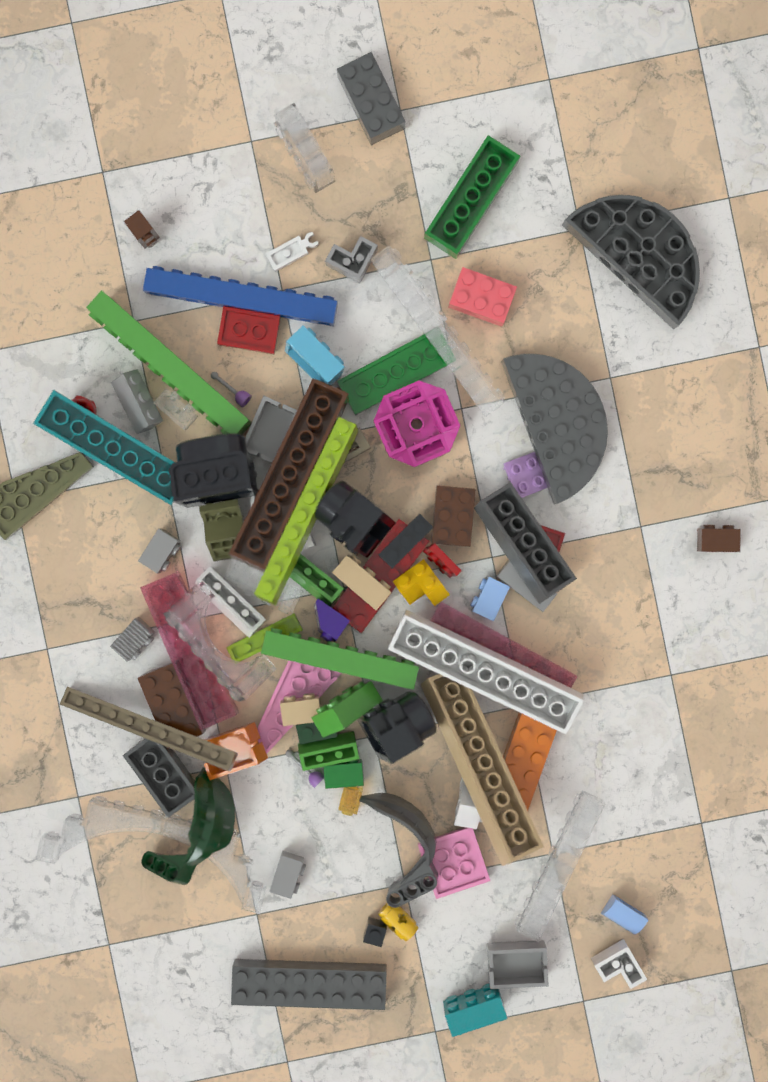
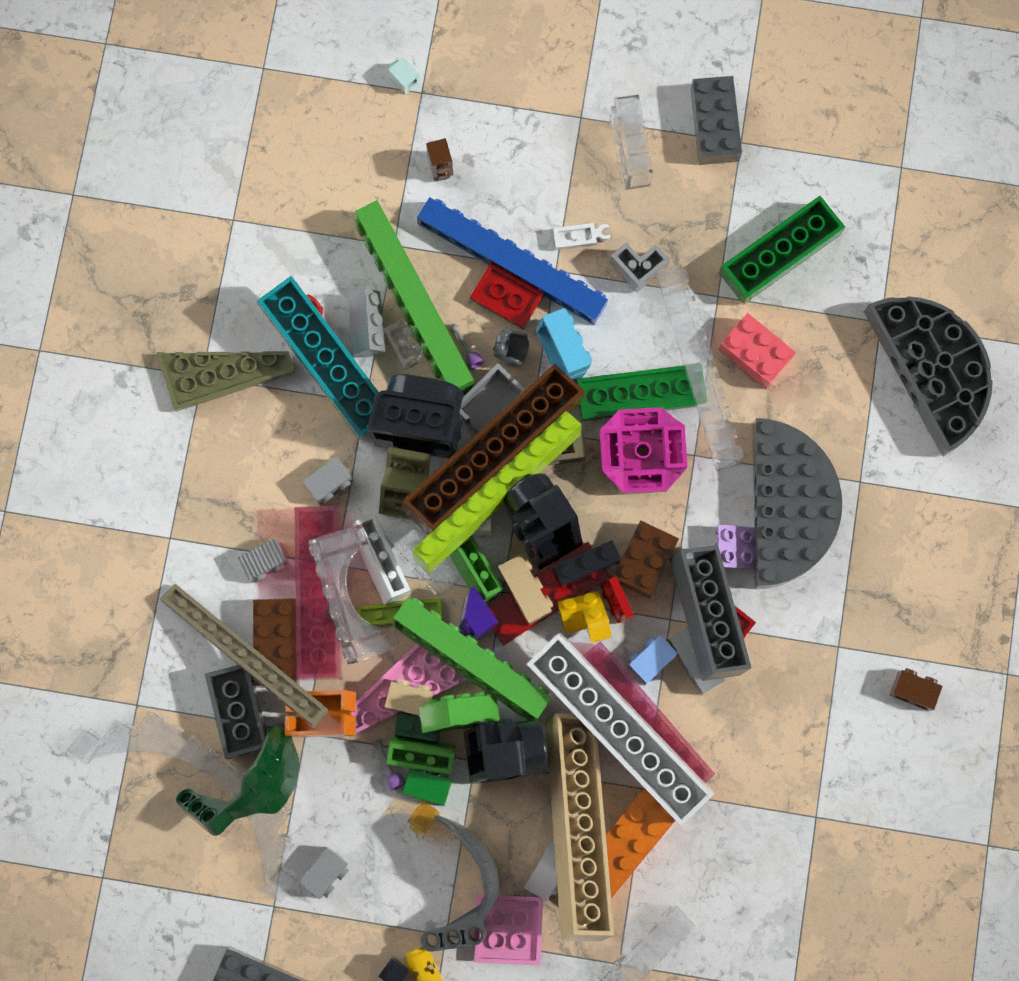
camera: 20 degrees right, 10 degrees down
none -> light aqua brick [388,57,420,95]
none -> dark grey hair [493,327,530,367]

